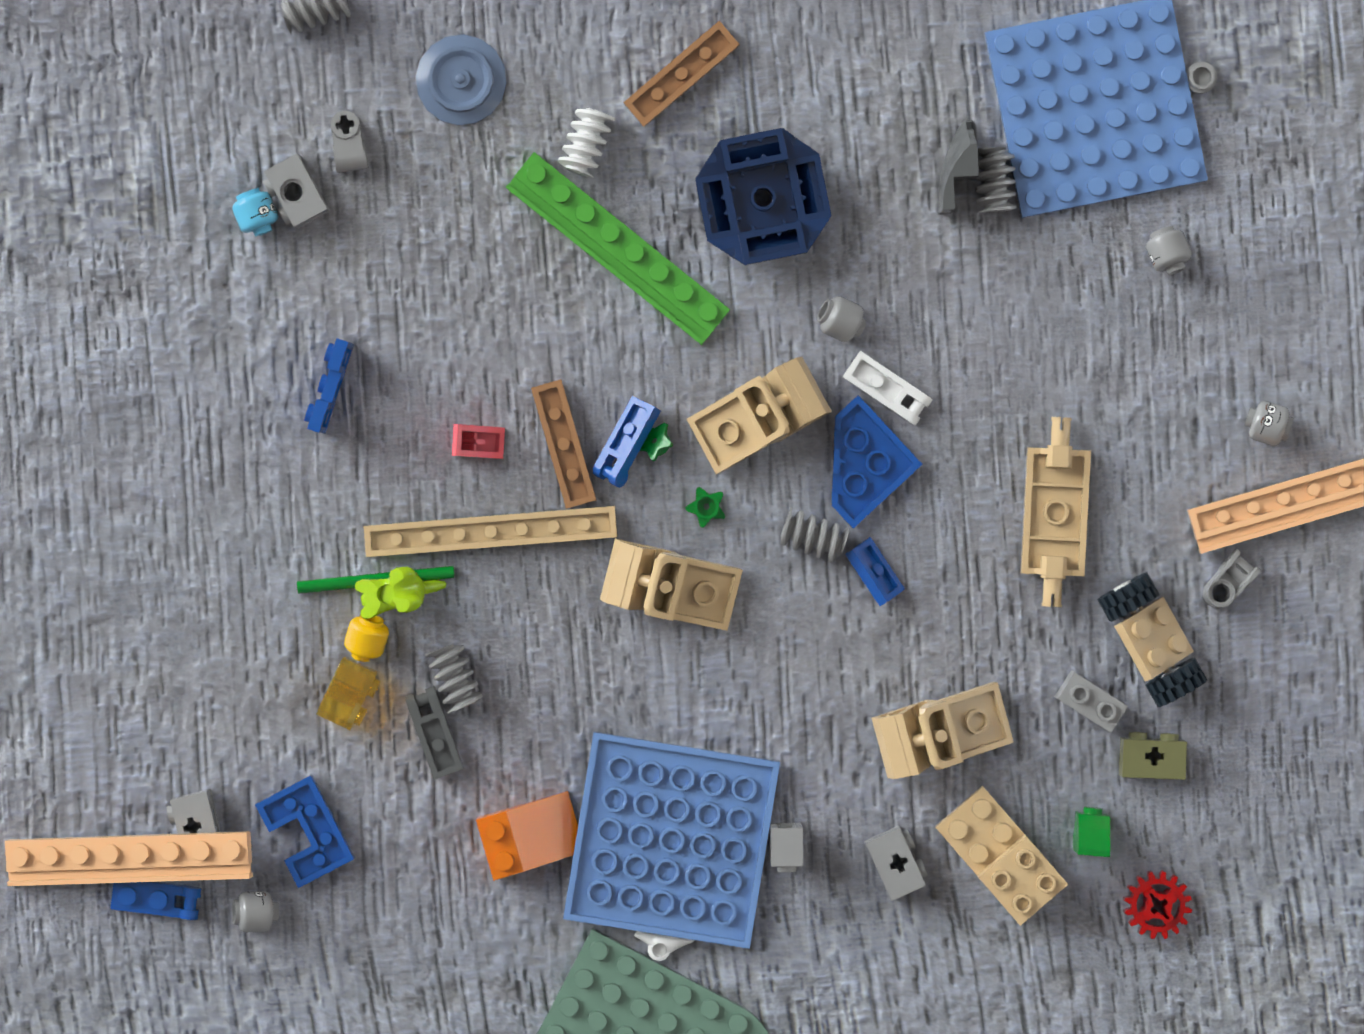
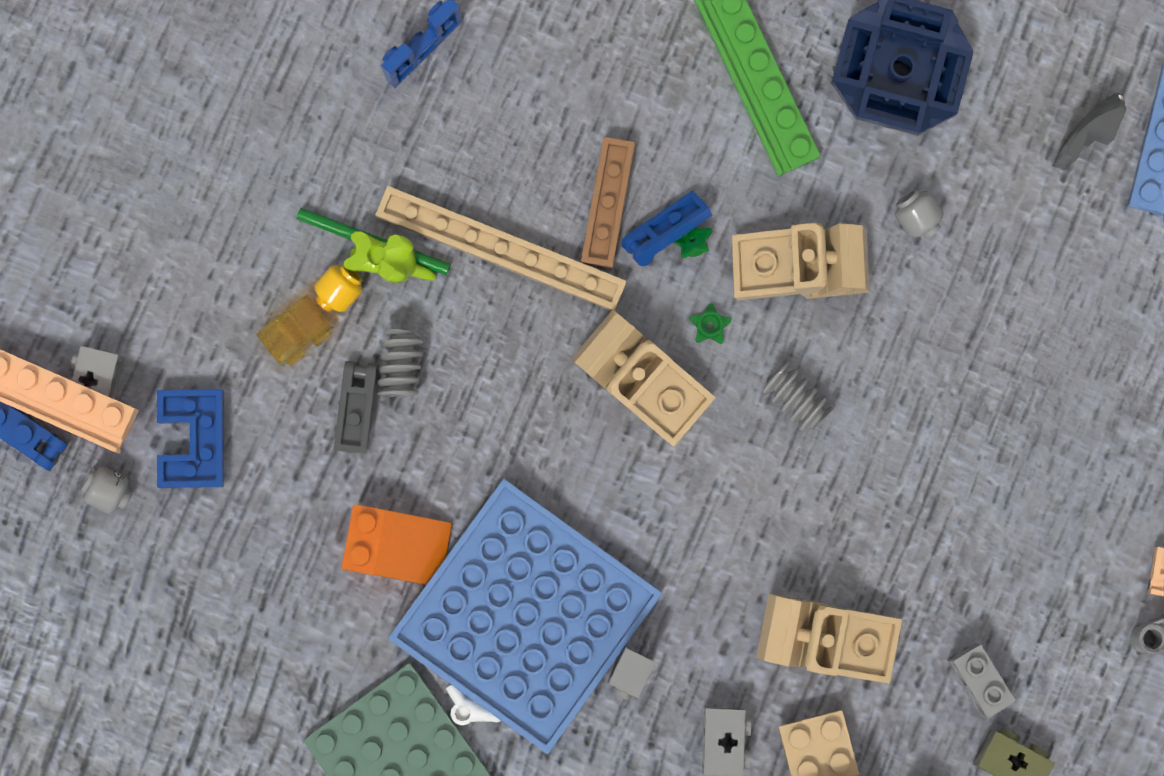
camera: 25 degrees right, 5 degrees down
coral slope [452,424,505,459] -> none
blue plate [831,395,922,528] -> none
white plate [843,351,933,426] -> none
blue plate [845,537,905,606] -> none
light grey piece [975,147,1017,213] -> none
tan plate [1021,417,1091,607] -> none
plate [1097,572,1207,707] -> none

